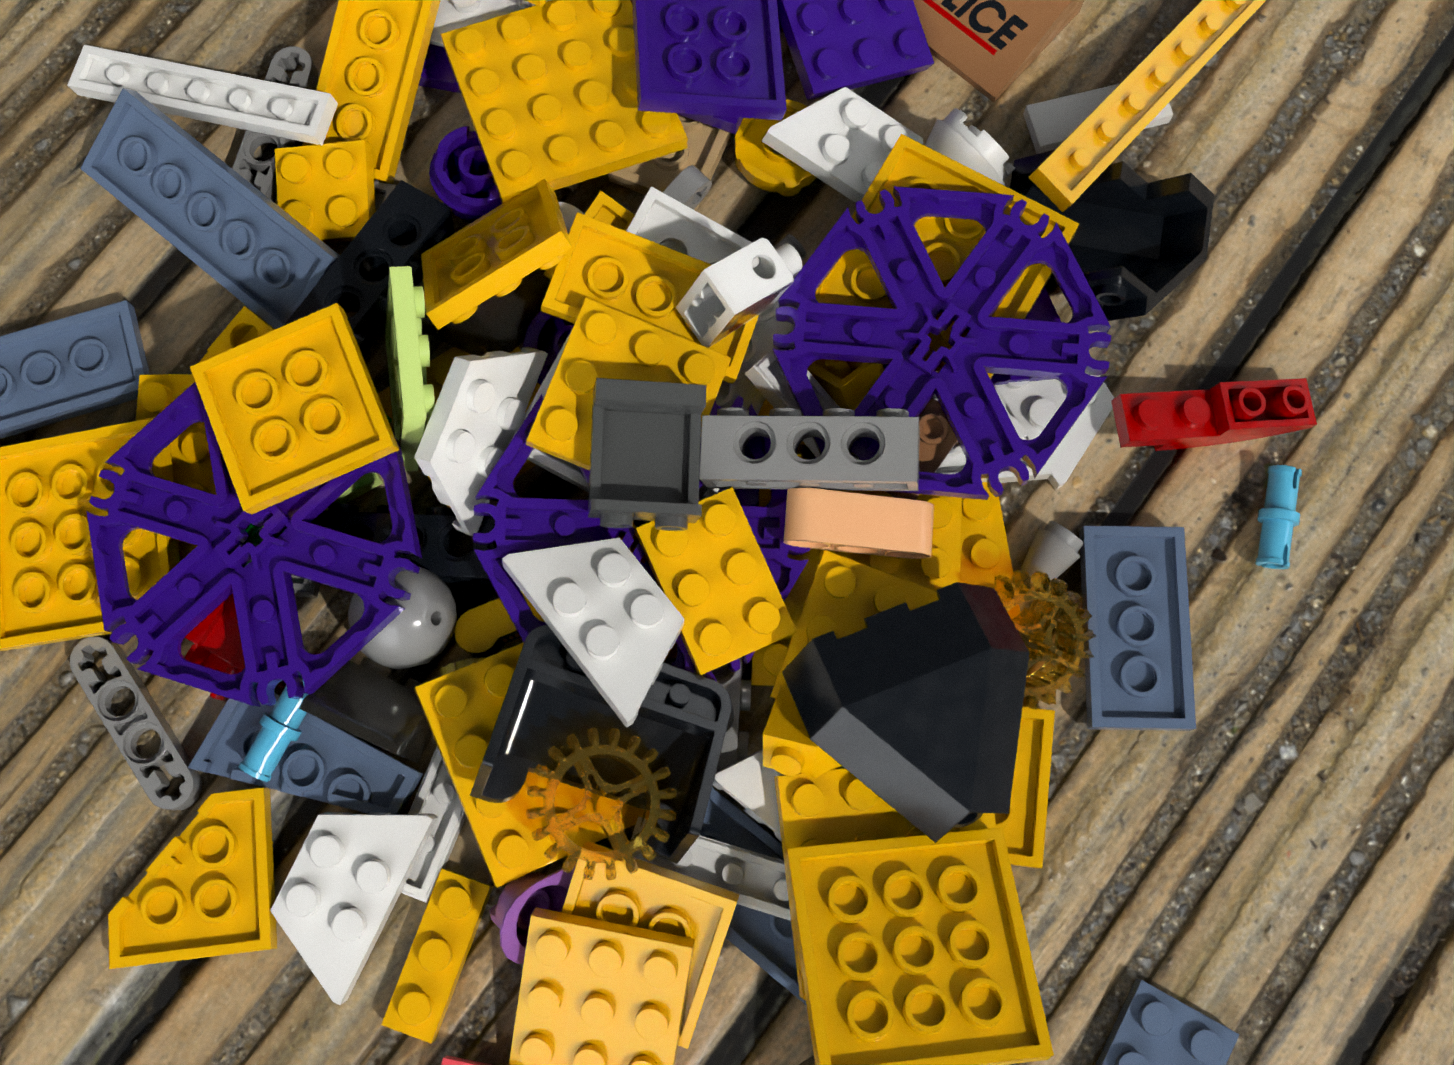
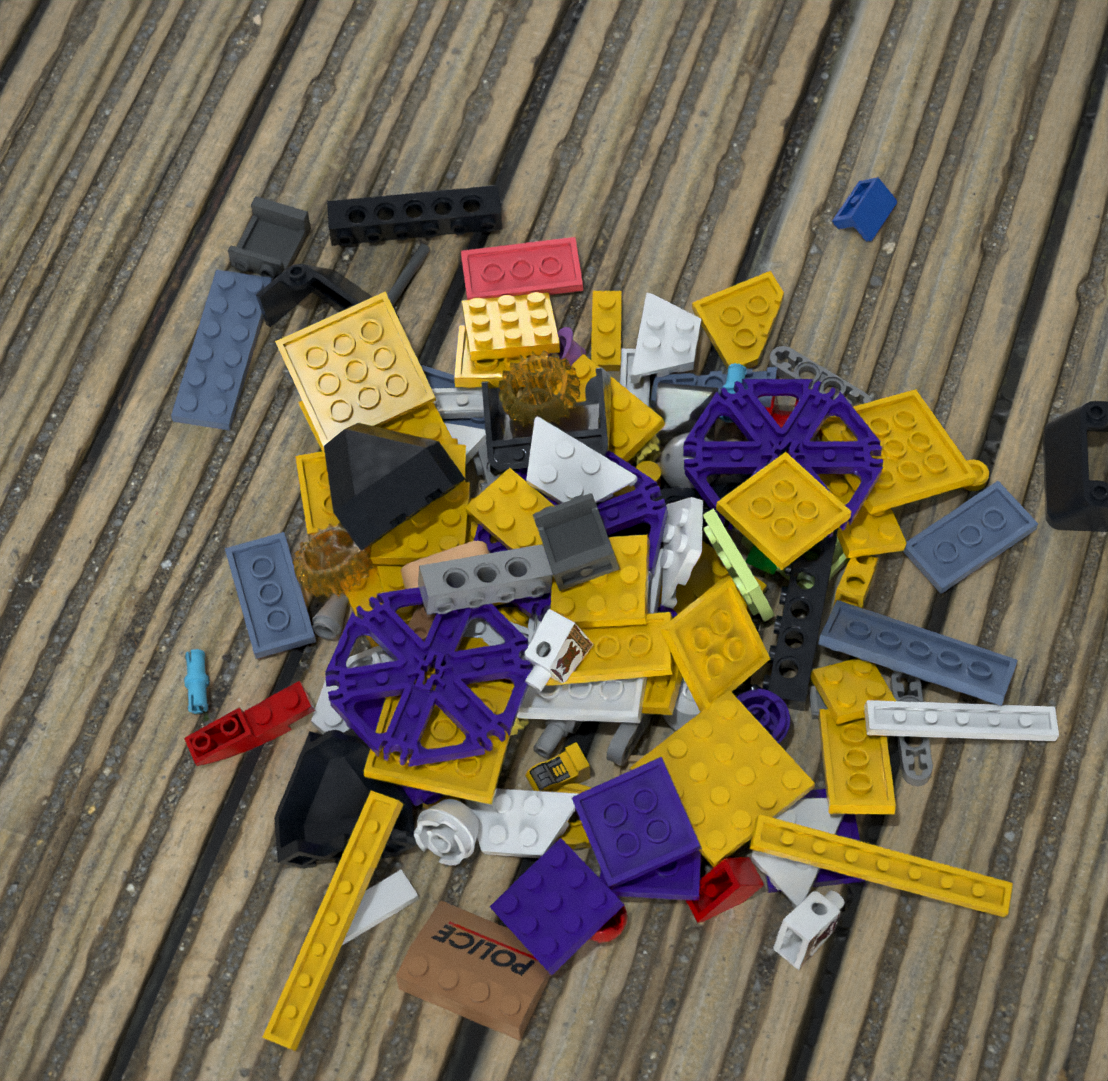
camera: 165 degrees right, 15 degrees down
none -> yellow leg [525,742,590,792]

